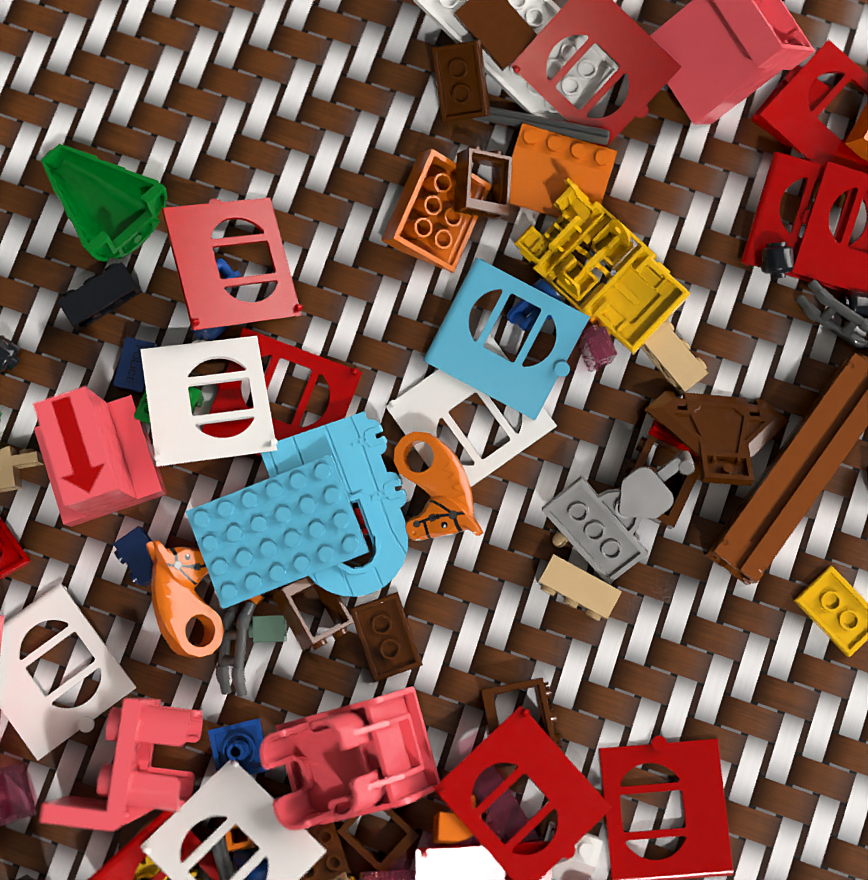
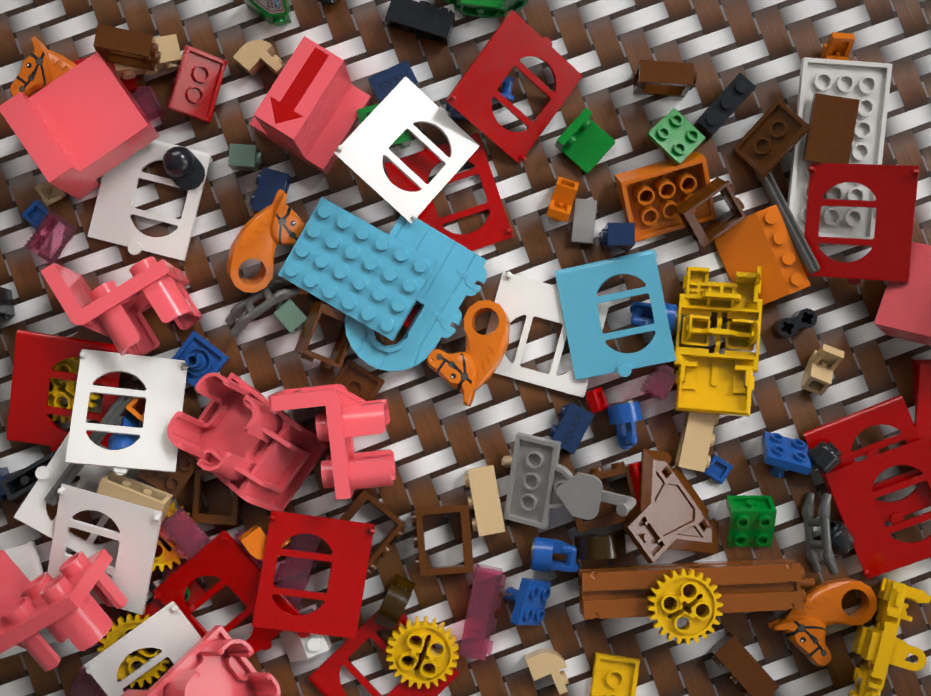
camera: 50 degrees right, 5 degrees up
none -> black cap [163,146,205,190]
none -> sand green brick [228,143,263,171]
none -> coral piece [268,384,396,500]
none -> dark brown brick [373,574,416,631]
none -> yellow gear [386,616,459,689]
none -> reddish brown window [411,503,474,576]
none -> clear pink brick [459,563,506,661]
none -> blue plate [505,578,551,625]
none -> tan brick [524,648,569,695]
none -> blue piece [530,537,579,573]
none -> orange brick [546,176,579,222]
none -> dark blue brick [548,402,594,454]
none -> green bracket [555,108,615,174]
none -> light grey tile [571,198,597,245]
none -> dark brown brick [574,532,626,560]
none -> red plate [585,387,608,413]
none -> dark blue brick [599,223,635,251]
none -> blue piece [607,399,643,450]
none -> reddish brown window [633,60,697,97]
none -> bracket [647,108,706,165]
none -> yellow gear [647,568,723,645]
none -> black brick [693,73,756,141]
none -> blue tile [702,454,733,485]
none -> green bracket [726,495,777,547]
none -> blue plate [762,431,812,478]
none -> black axle [772,308,817,339]
none -> tan brick [801,344,845,396]

